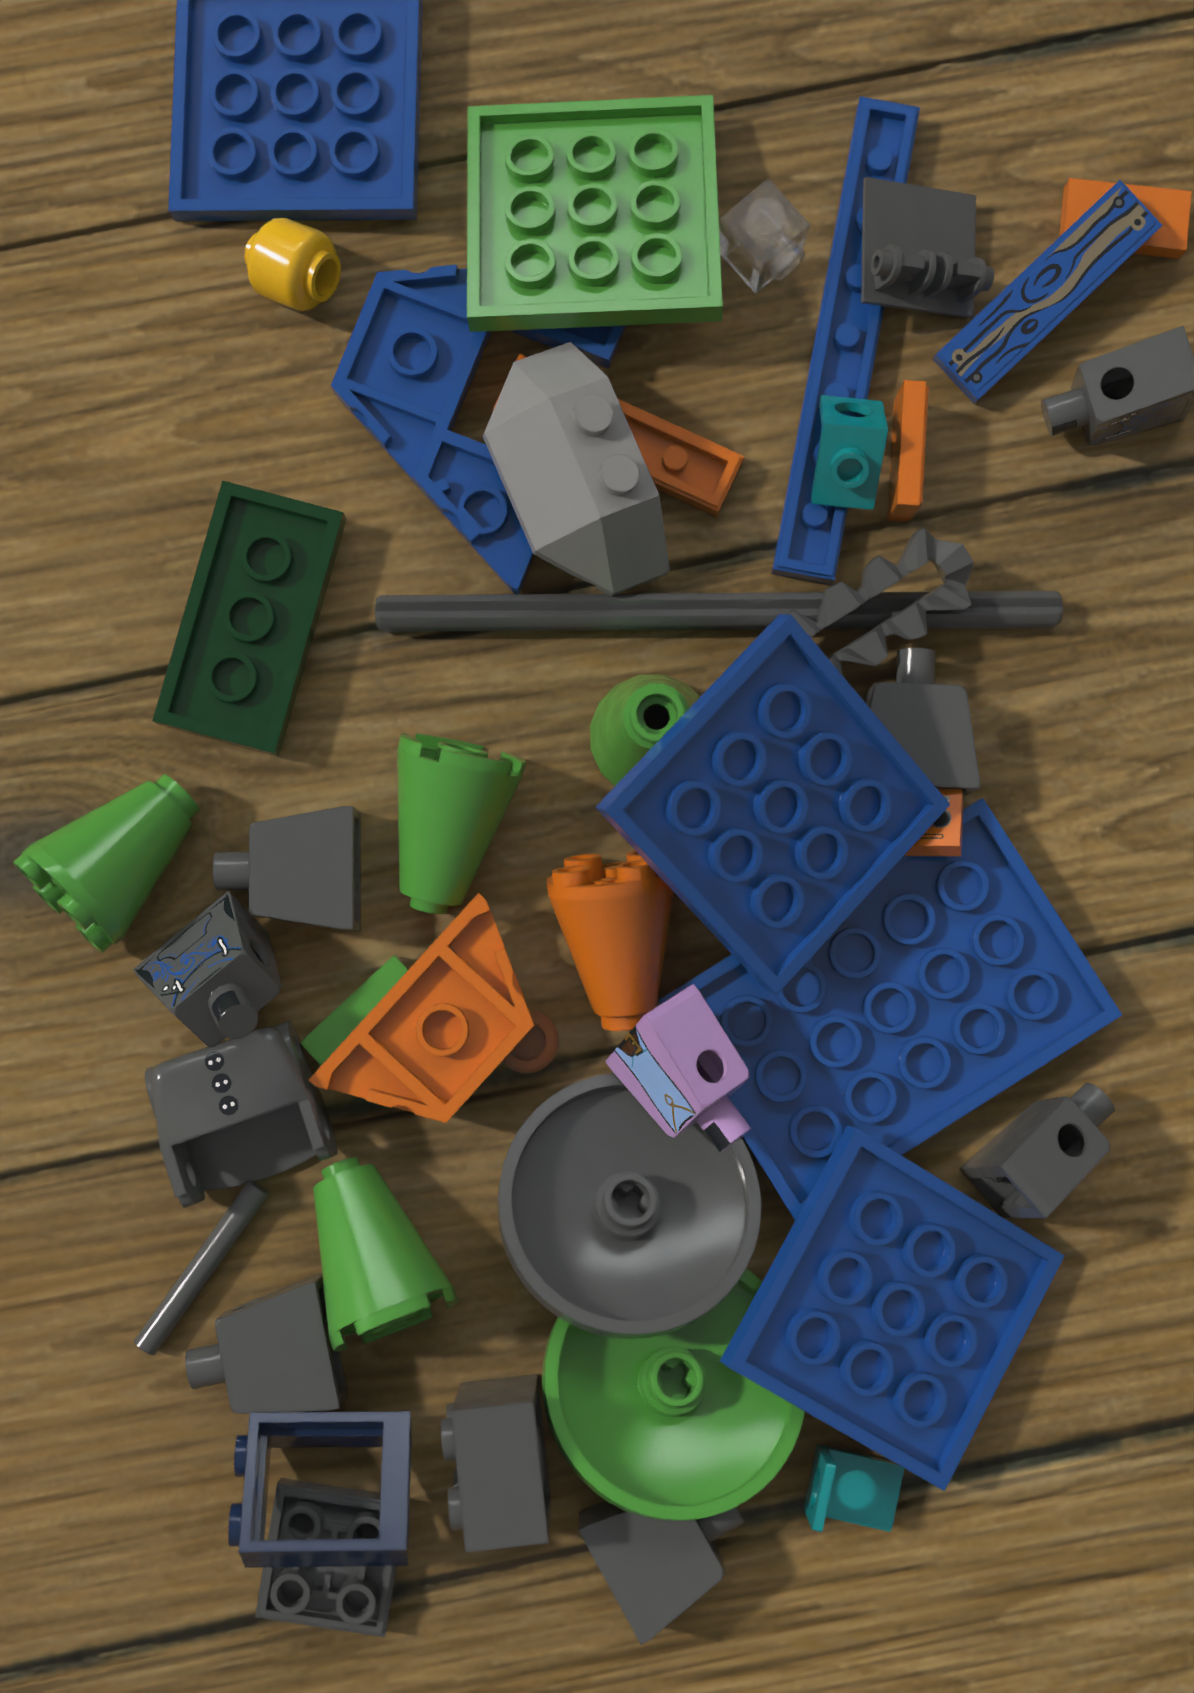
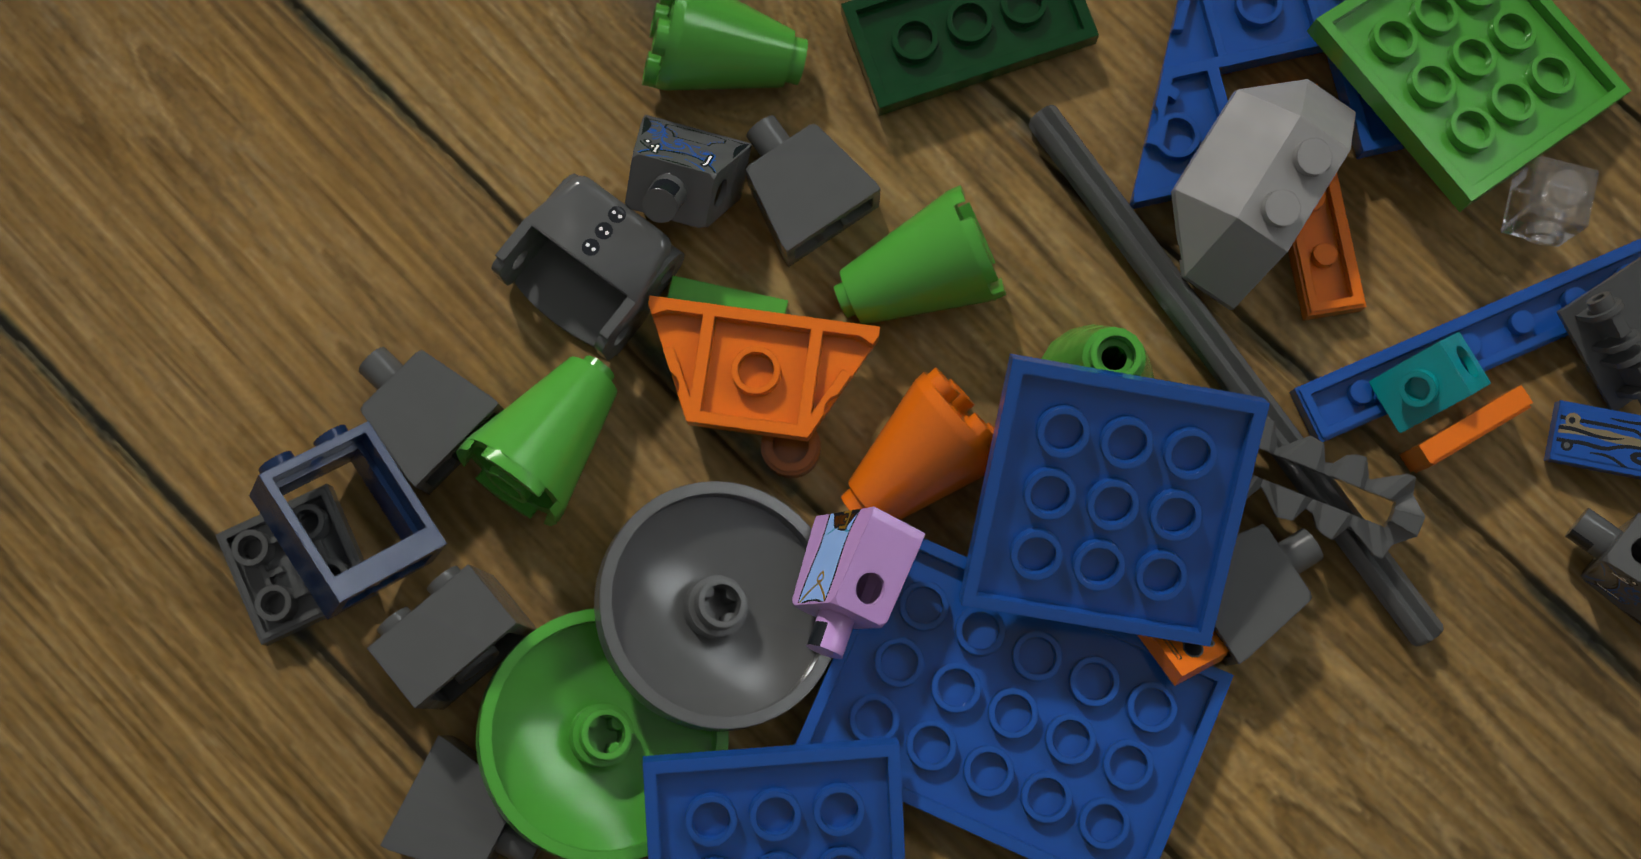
camera: 60 degrees right, 5 degrees down
dark grey bar [134,1180,270,1355] -> none

